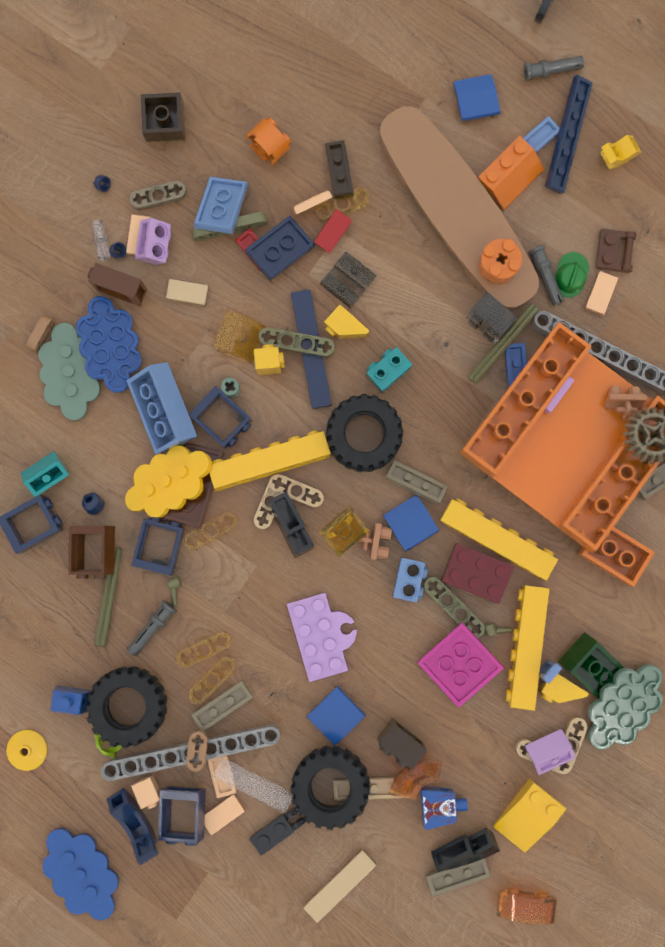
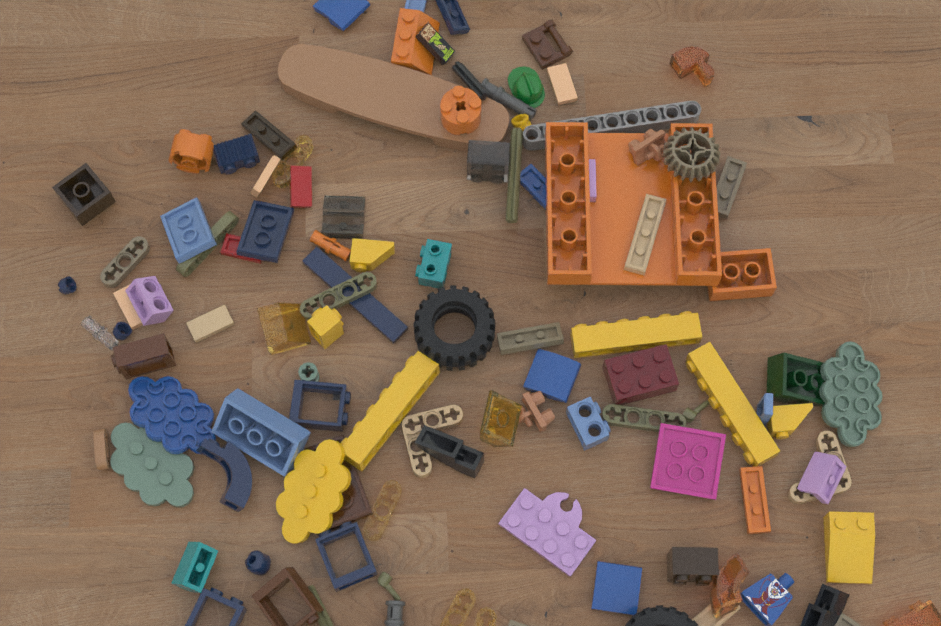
camera: 35 degrees left, 15 degrees down
none -> dark blue arch [196,439,252,512]
none -> dark blue brick [213,134,260,174]
none -> orange pin [310,230,351,262]
none -> tile [415,22,455,66]
none -> black axle [452,61,489,100]
none -> yellow bush [511,114,531,131]
none -> tan tile [624,194,667,275]
none -> orange plate [739,466,771,534]

